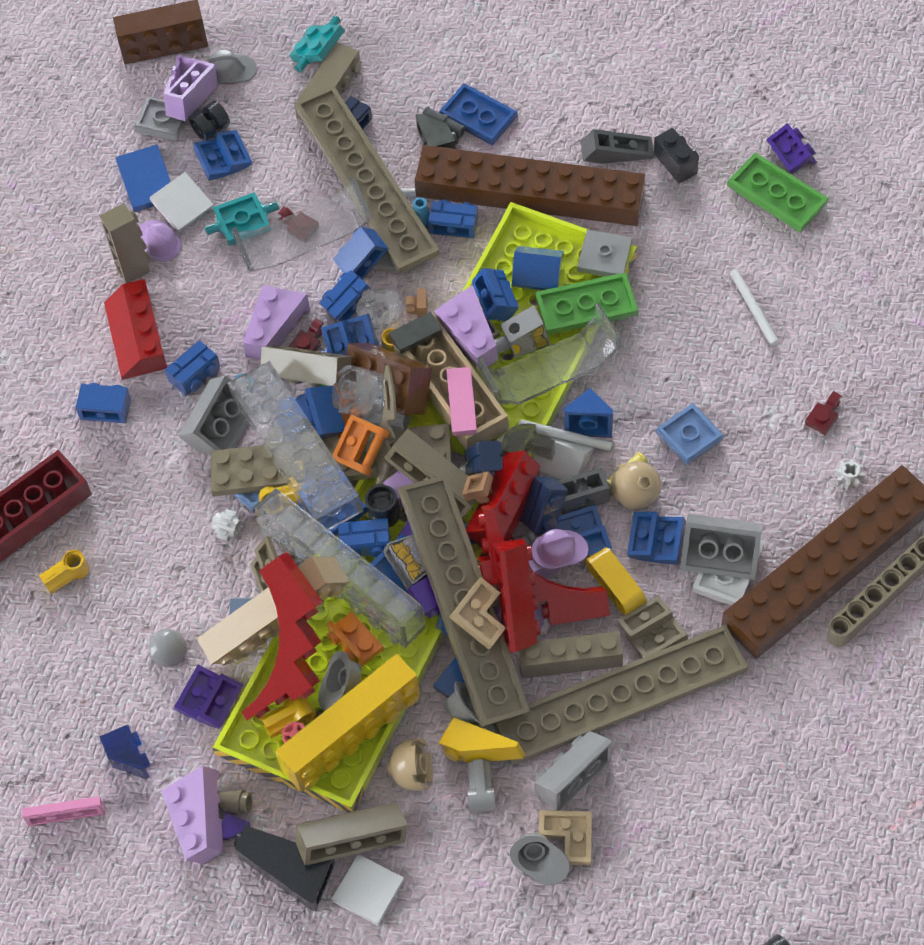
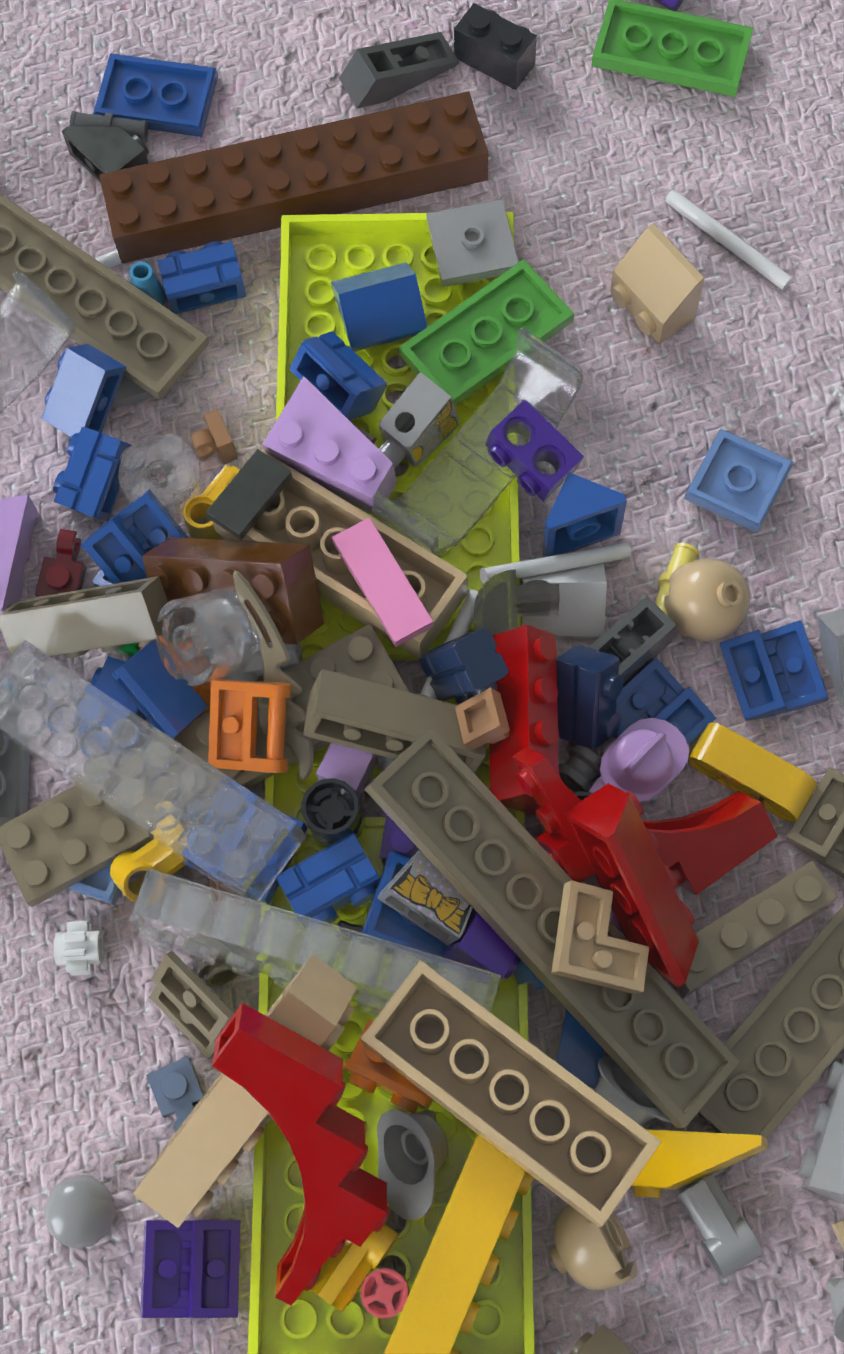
camera: 25 degrees left, 10 degrees up
none -> tan brick [361,960,662,1227]
none -> dark purple brick [485,399,584,502]
none -> tan slope [610,223,705,344]

